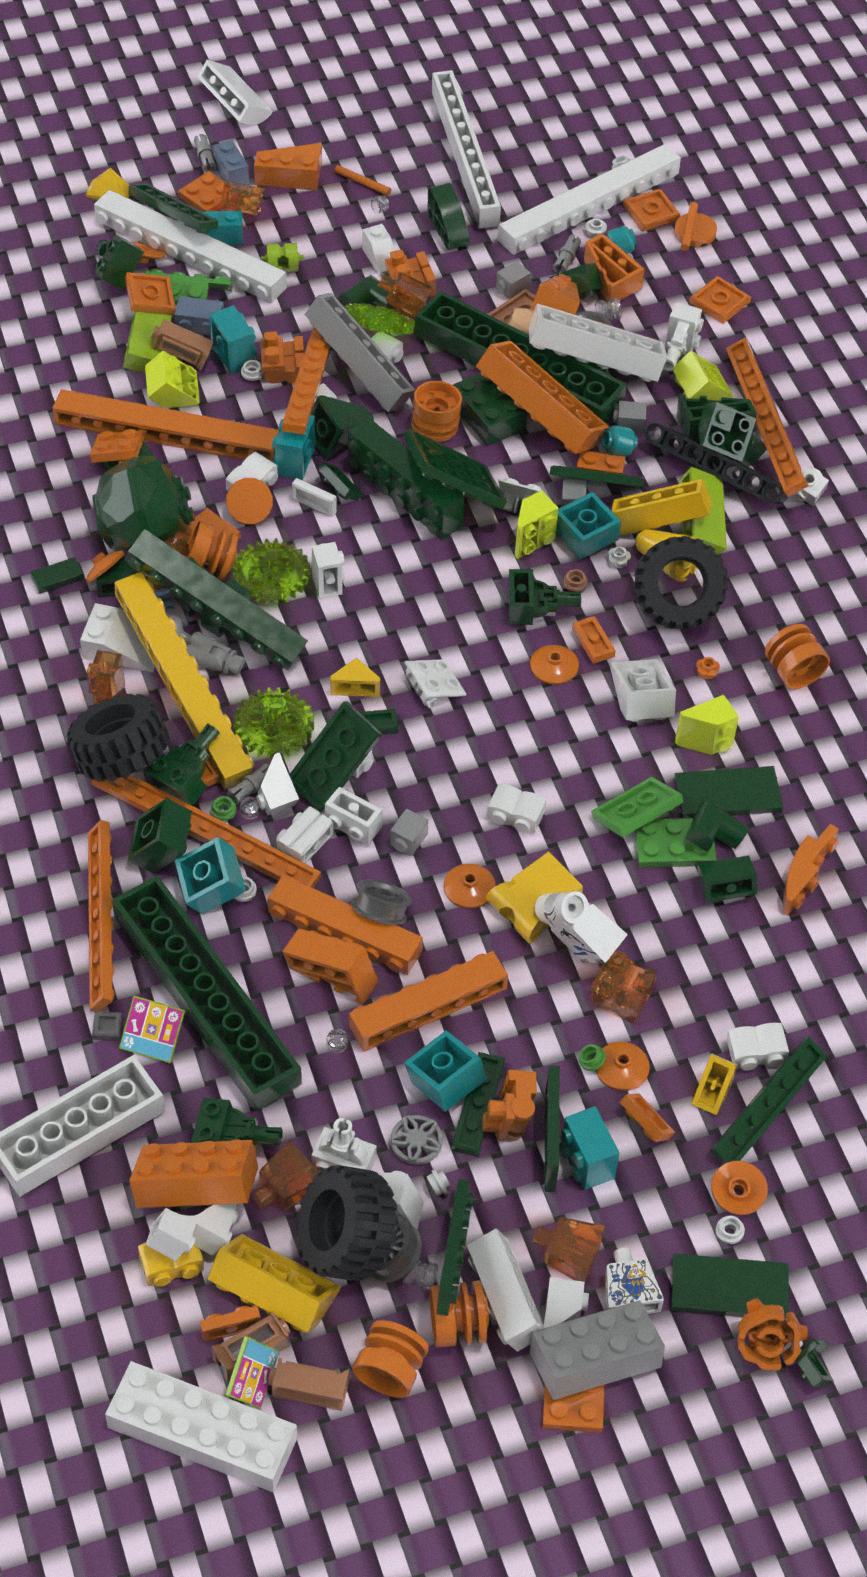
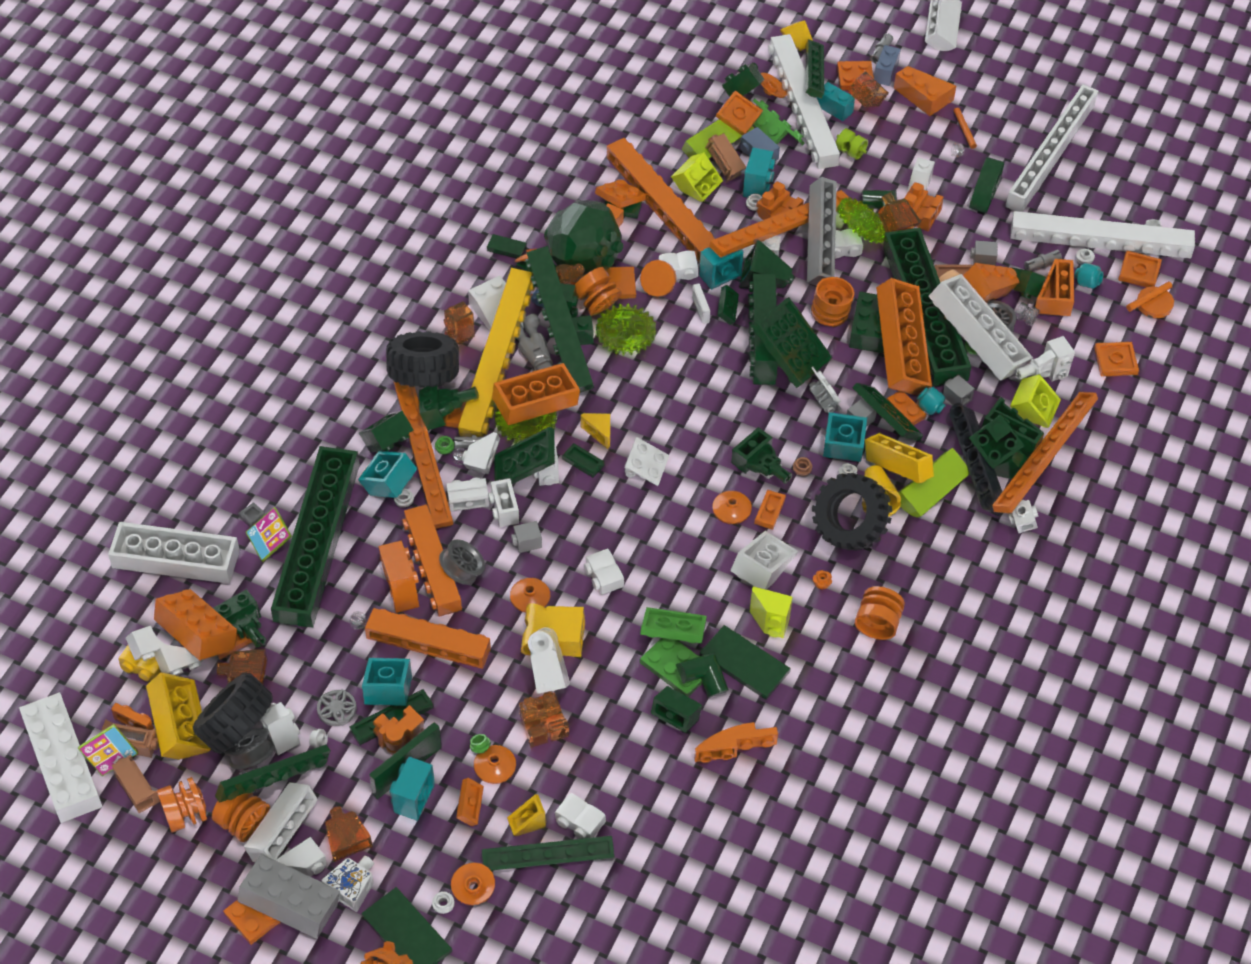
camera: 45 degrees right, 0 degrees up
orange plate [88,820,114,1012] -> none
white brick [311,1118,377,1173] -> none
white brick [312,542,345,599] -> none
neon yellow slope [515,490,558,559] -> none
none -> orange brick [492,363,580,425]

